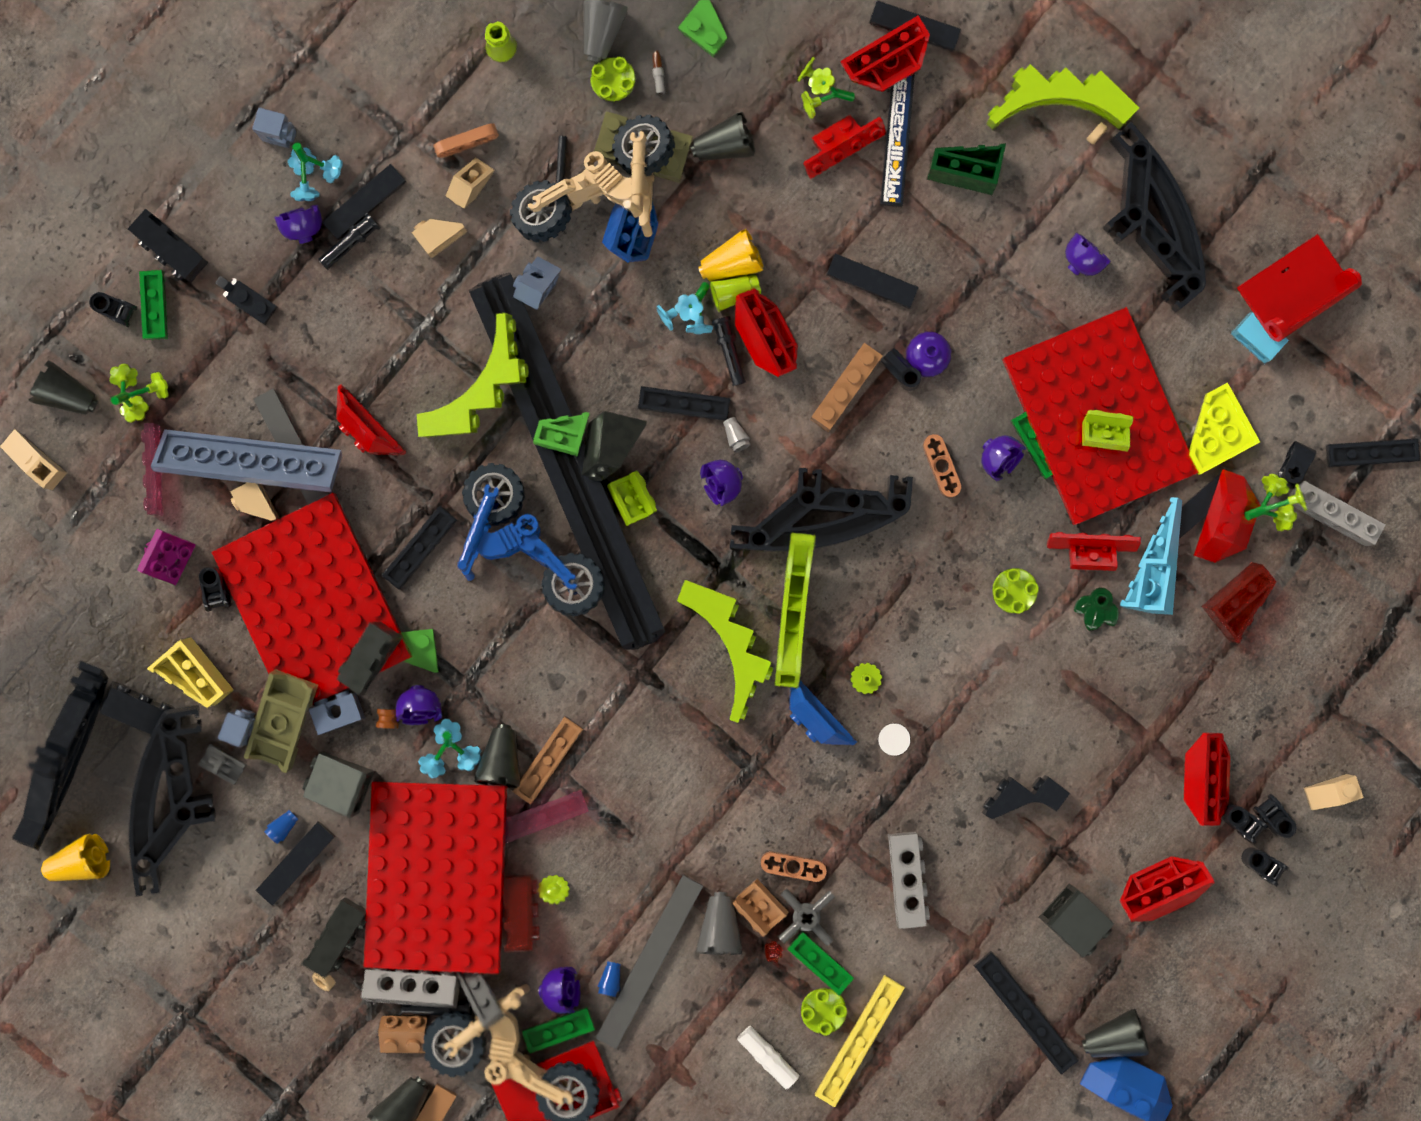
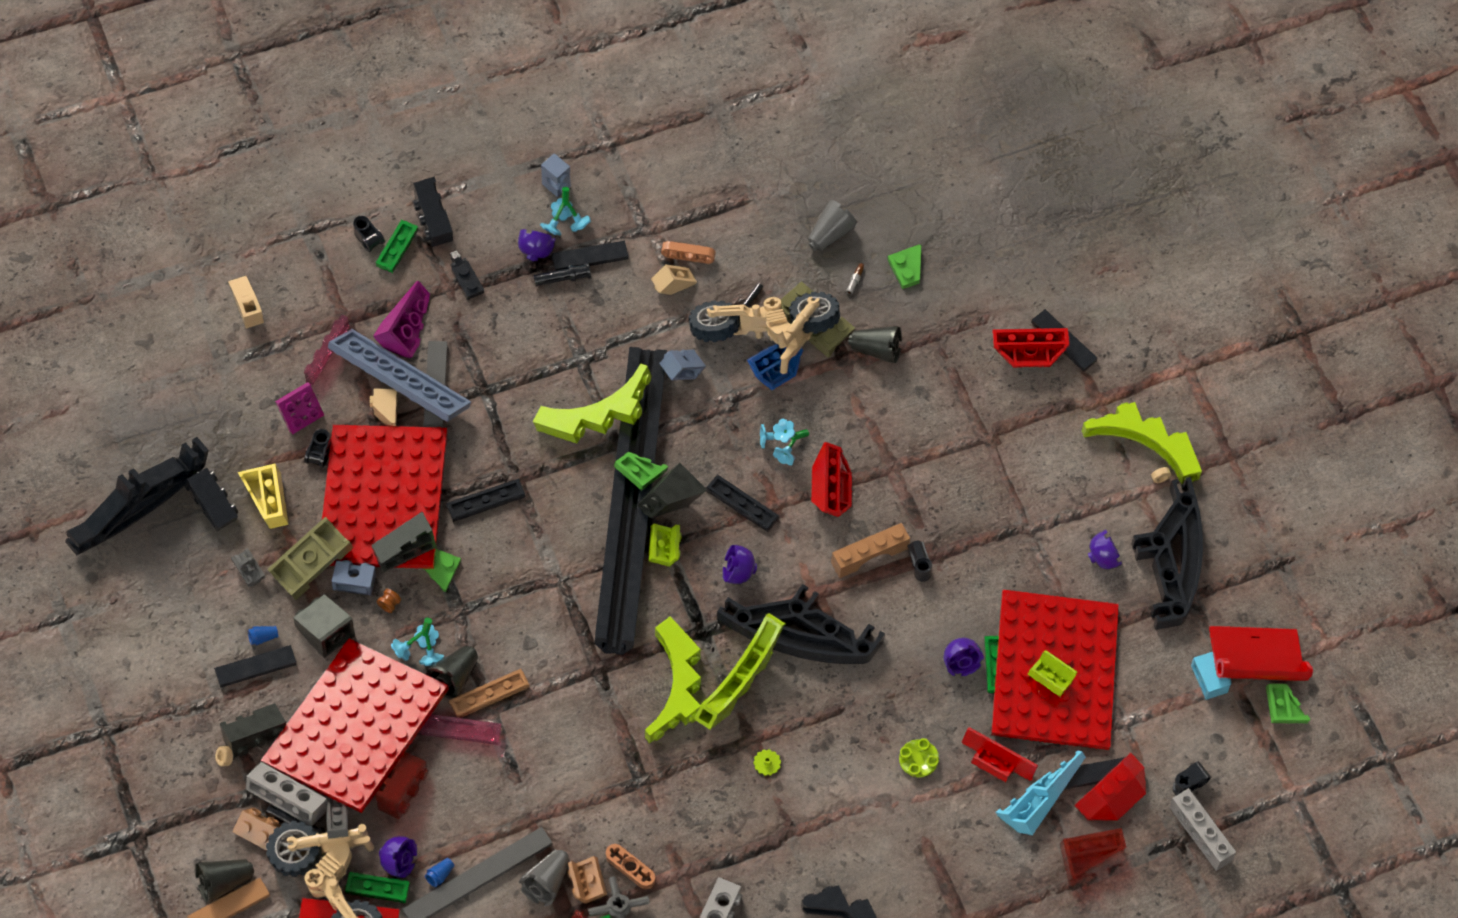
camera: 30 degrees right, 25 degrees down
pearl dark grey cone [29,360,98,415] -> none
yellow cone [41,833,110,881] -> none
lime plant [109,364,168,423] -> none
black piece [129,705,216,897] -> none
sand blue brick [217,709,256,747] -> none
red wedge [336,384,406,455] -> none
dark purple cylinder [396,685,442,725] -> none
tan slope [412,219,467,259] -> none
piece [458,463,604,616] -> none
lime plant [485,21,517,62] -> none
lime piece [538,875,570,904] -> none
lime dish [591,57,635,101] -> none
yellow cone [698,229,764,281] -> none
lime plant [710,274,761,312] -> none
black pin [711,316,746,386] -> none
light grey cone [723,417,751,453] -> none
blue wedge [789,679,857,745] -> none
lime plant [797,57,855,119] -> none
red bracket [803,115,886,179] -> none
black tile [826,253,919,309] -> none
white sticker [878,724,910,756] -> none
tile [880,73,915,207] -> none
dark purple cylinder [906,332,951,377] -> none
nougat beam [923,434,961,498] -> none
dark green wedge [926,143,1006,195] -> none
dark green plate [1074,587,1119,631] -> none
neon yellow plate [1189,383,1260,475] -> none
lime plant [1244,474,1308,531] -> none
black tile [1326,438,1420,467] -> none
none -> magenta wedge [373,281,430,358]
none -> bright green wing [1266,684,1310,723]

